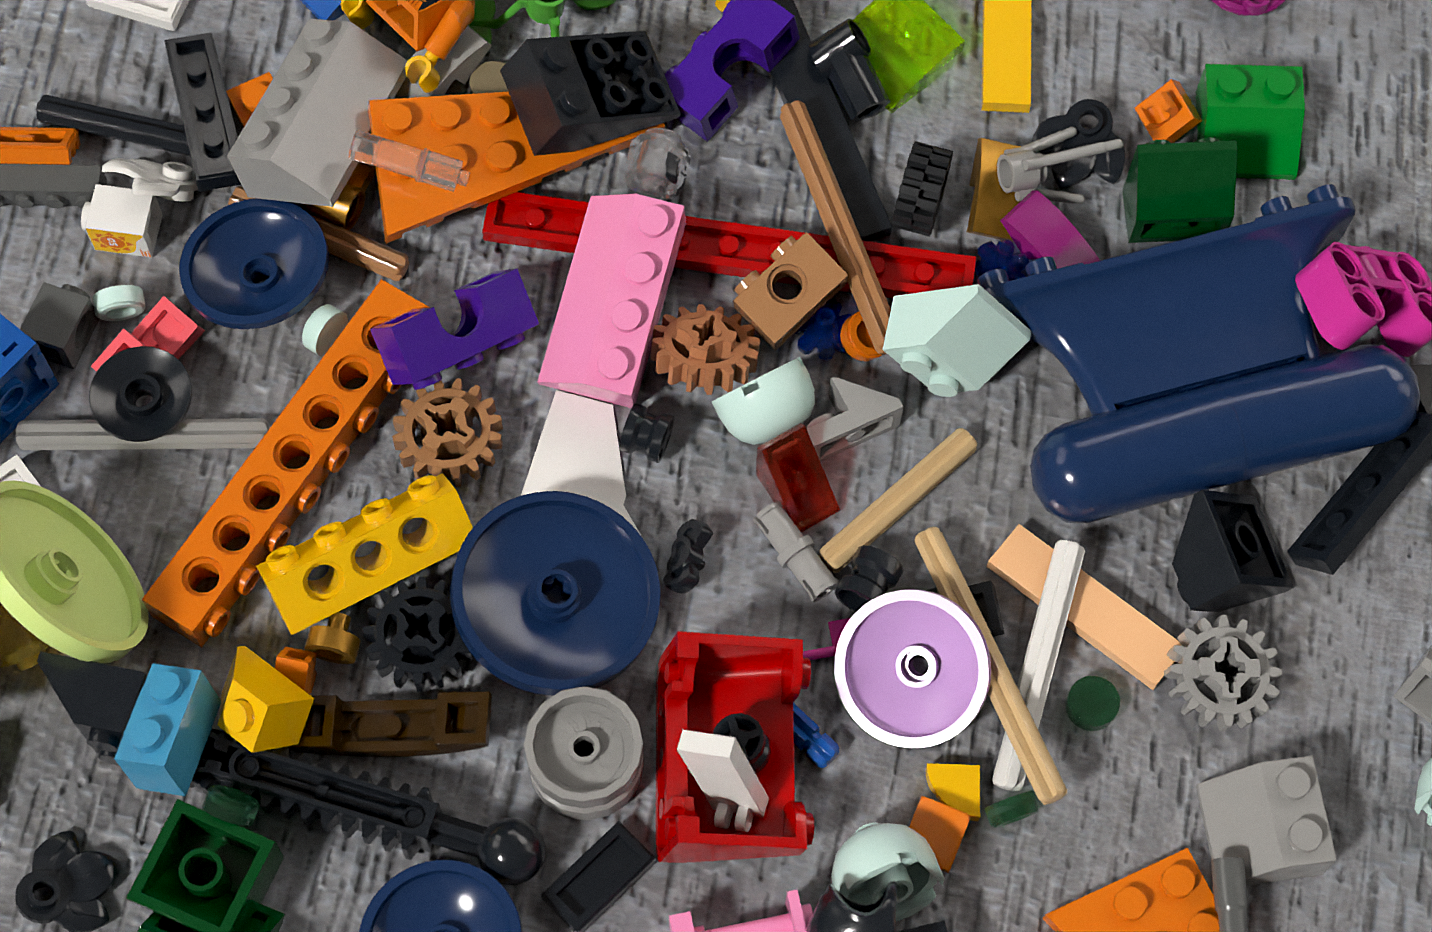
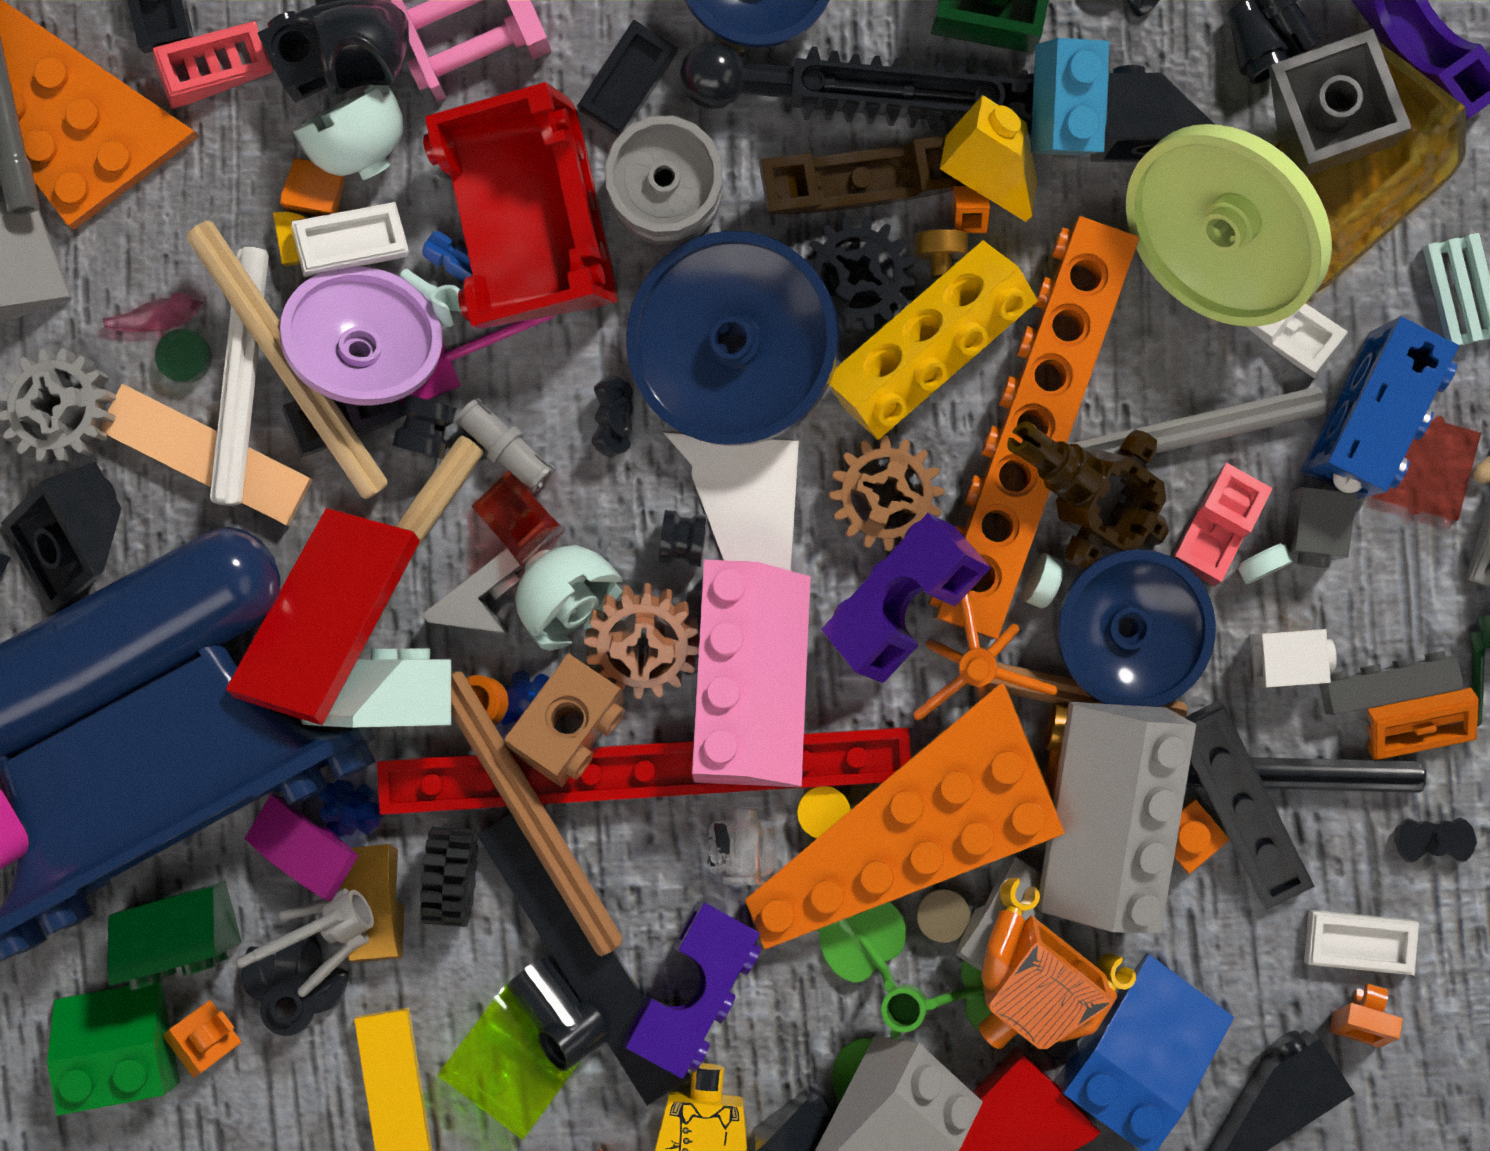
camera: 165 degrees right, 20 degrees up
black dish [89,346,192,442] -> none
white plate [102,158,198,201] -> none
clear green tile [201,785,260,826] -> none
clear piece [348,130,470,192] -> none
black slope [500,31,681,156] -> none
white hinge [677,730,769,832] -> none
black wheel [713,713,771,773] -> none
clear green tile [984,790,1041,828] -> none
none -> clear pink bar [103,293,203,332]
none -> red tile [226,508,420,725]
none -> white tile [291,202,409,277]
none -> light aqua hand [400,269,462,327]
none -> yellow tile [797,786,850,838]
none -> orange plant [913,592,1058,720]
none -> dark brown piece [1007,421,1169,571]
none -> black piece [1394,817,1477,863]

